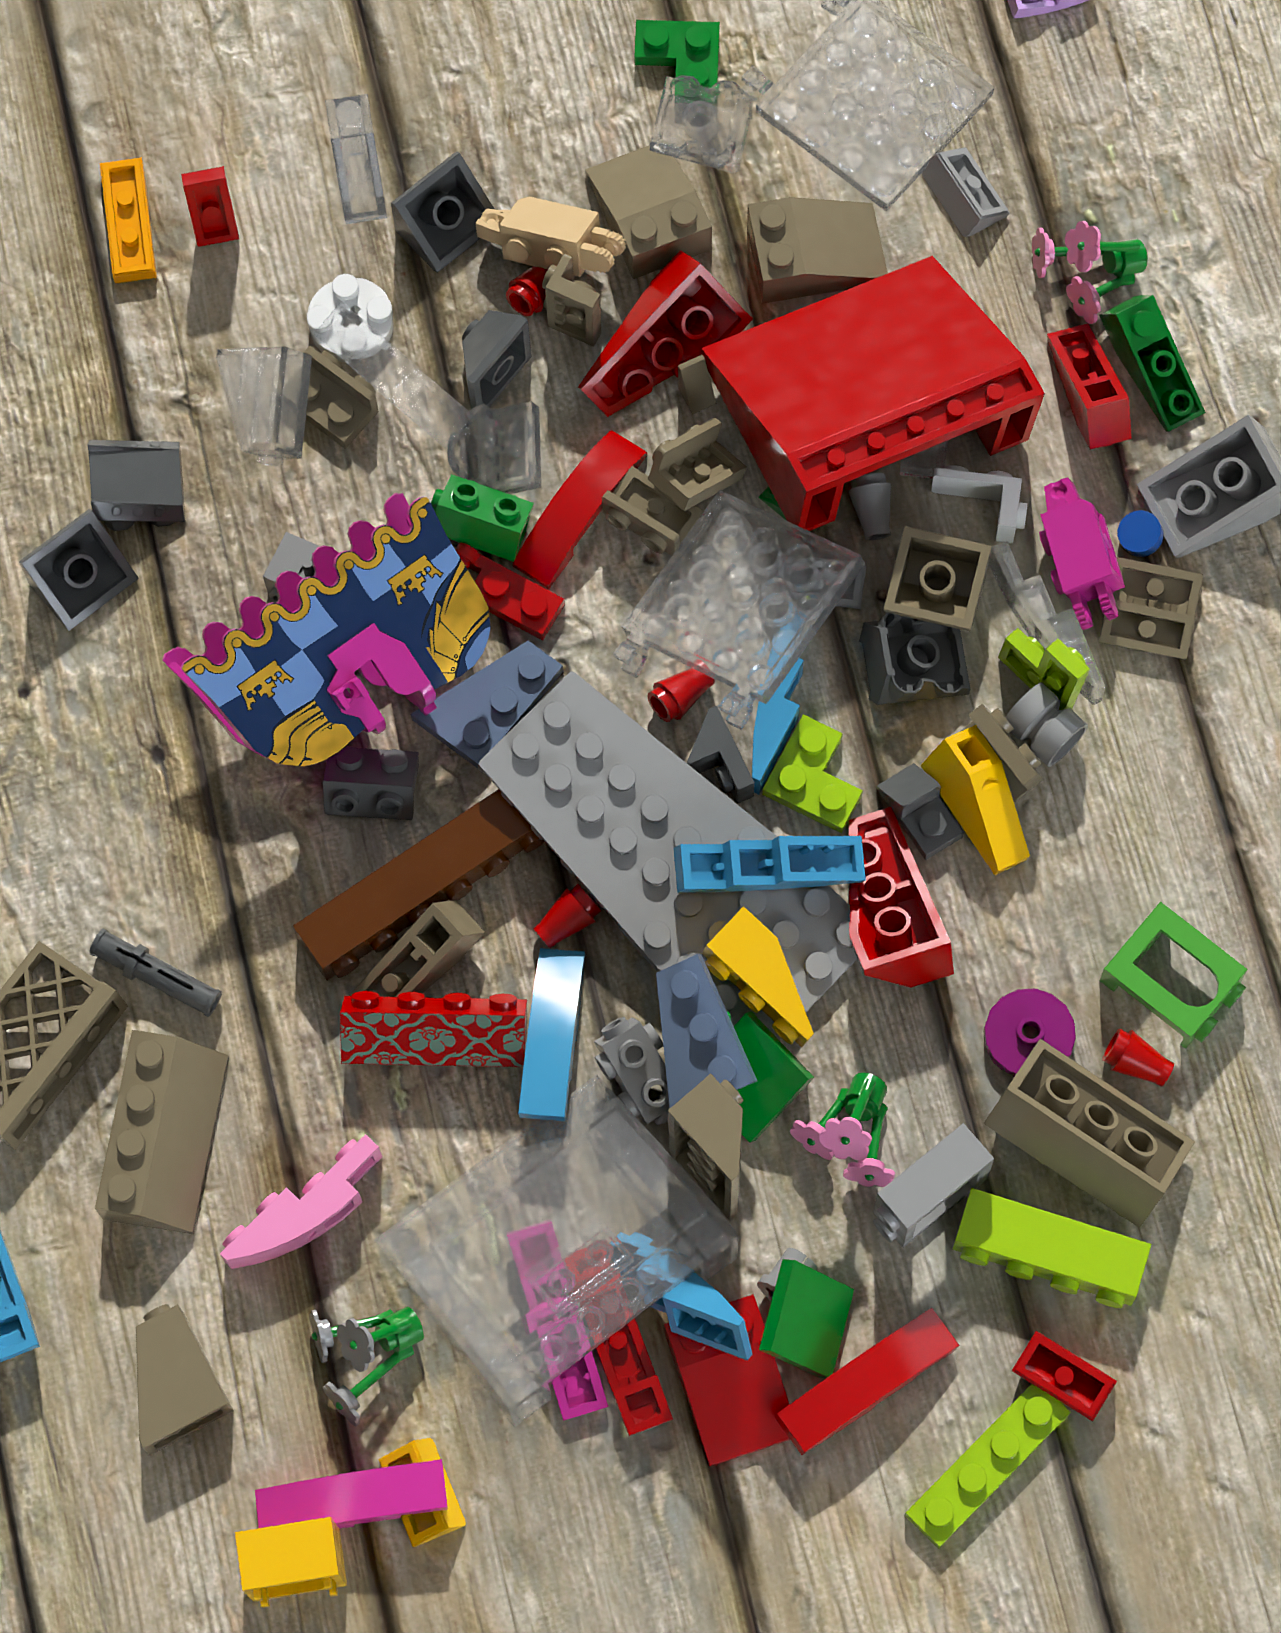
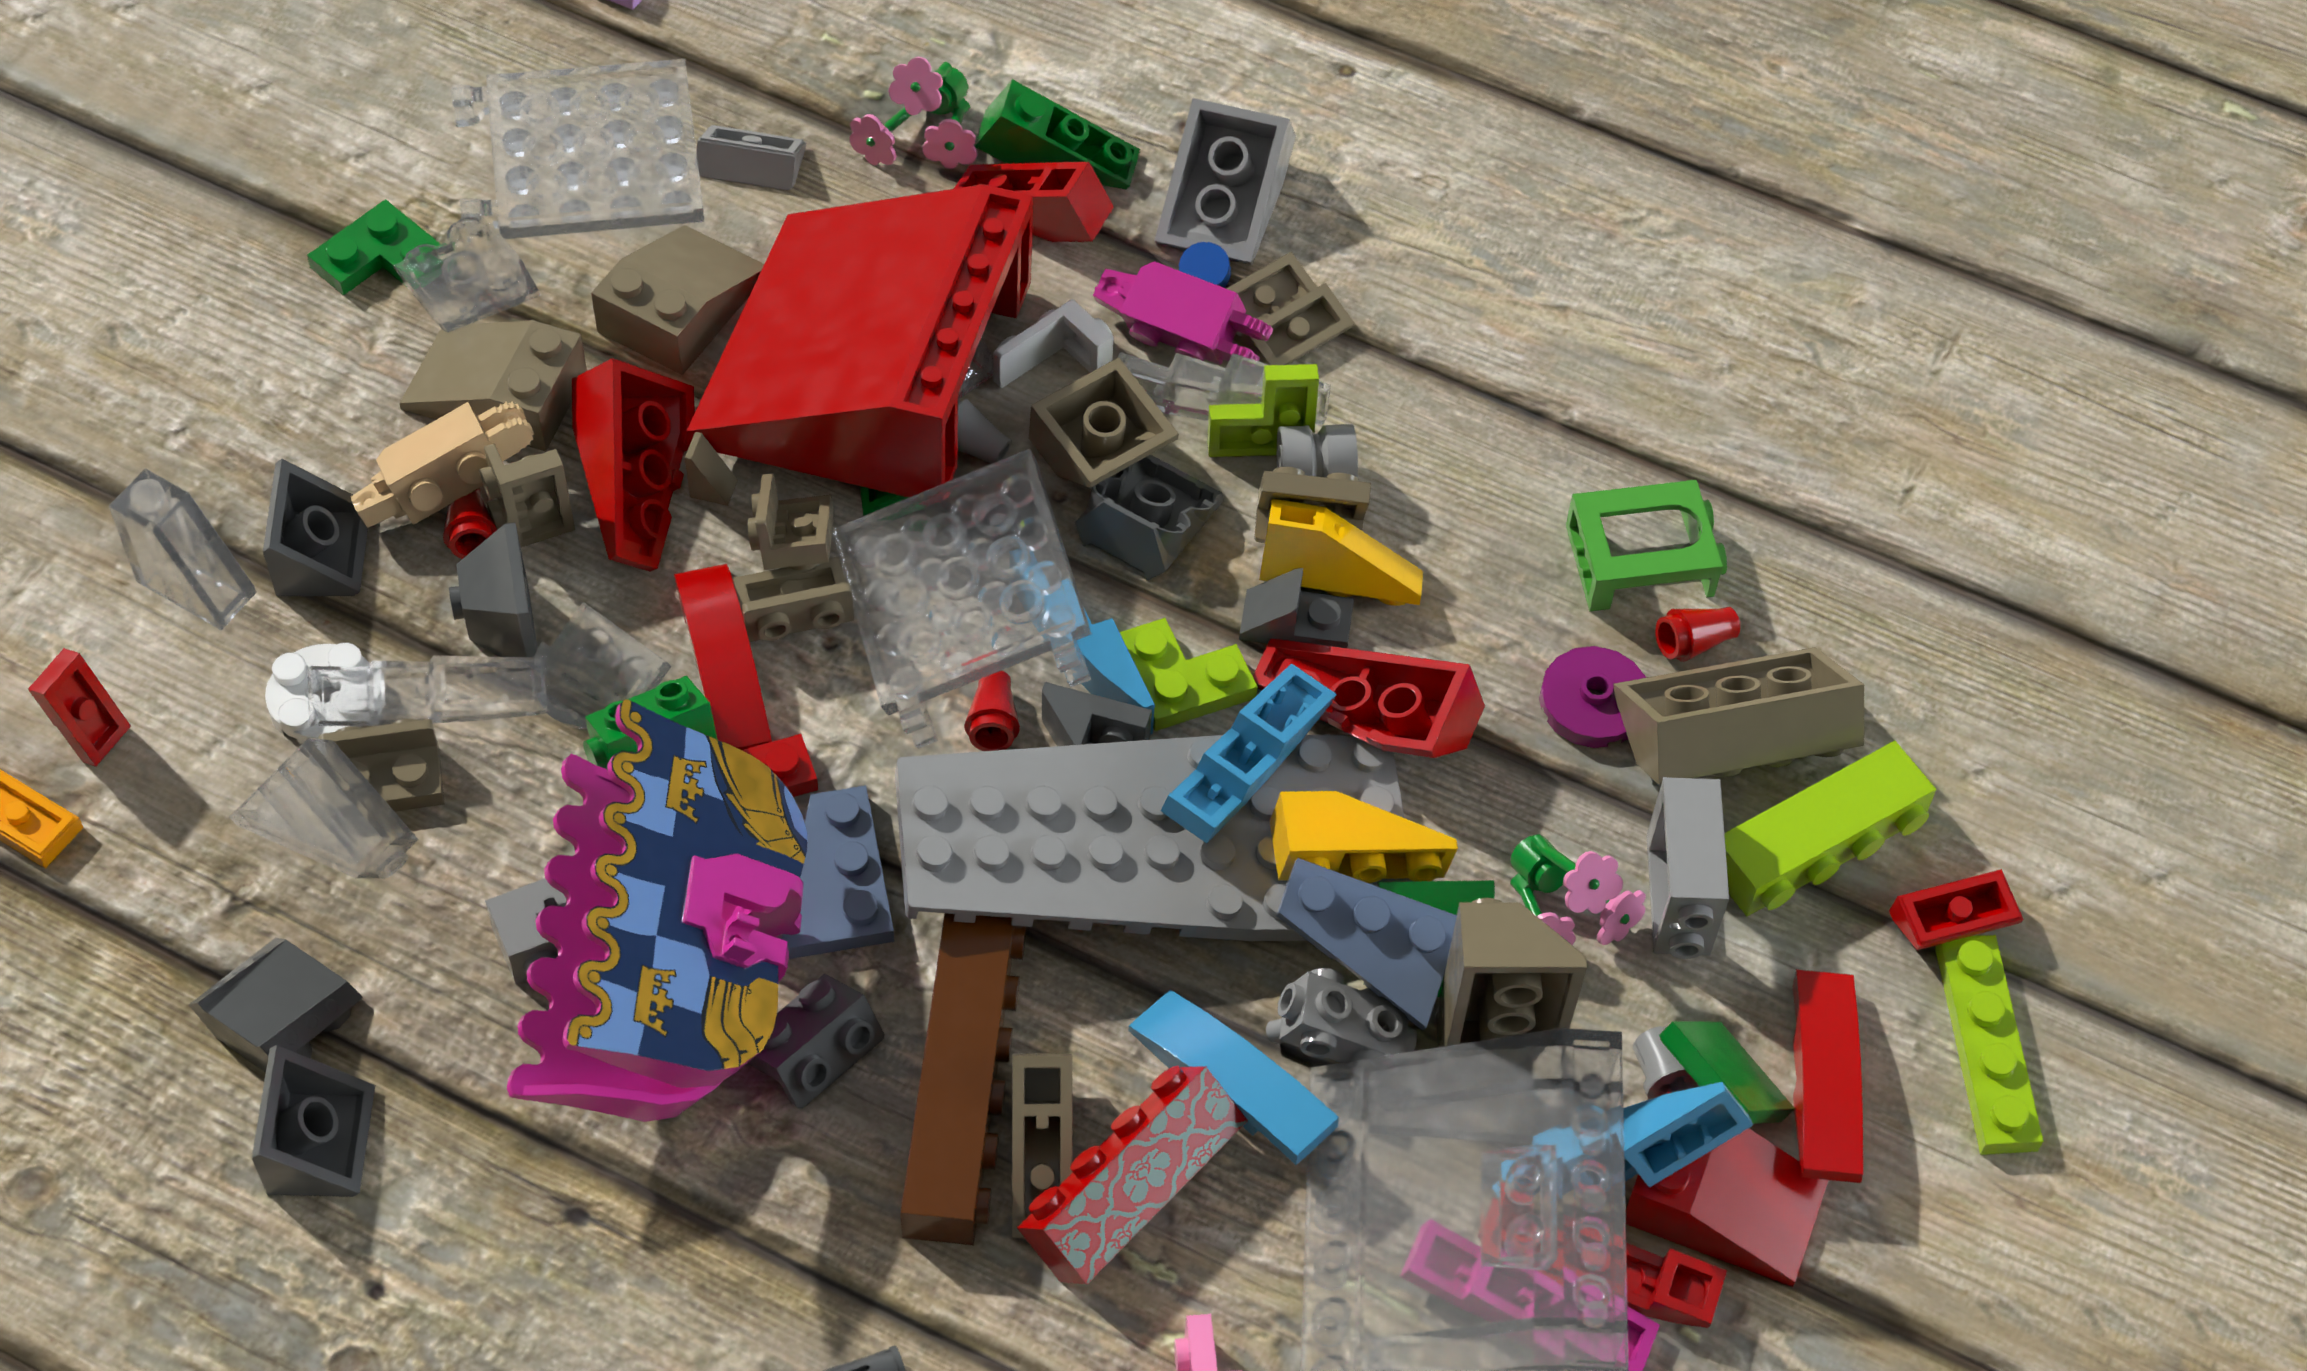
camera: 55 degrees left, 15 degrees down
red cone [533,884,601,949] -> none

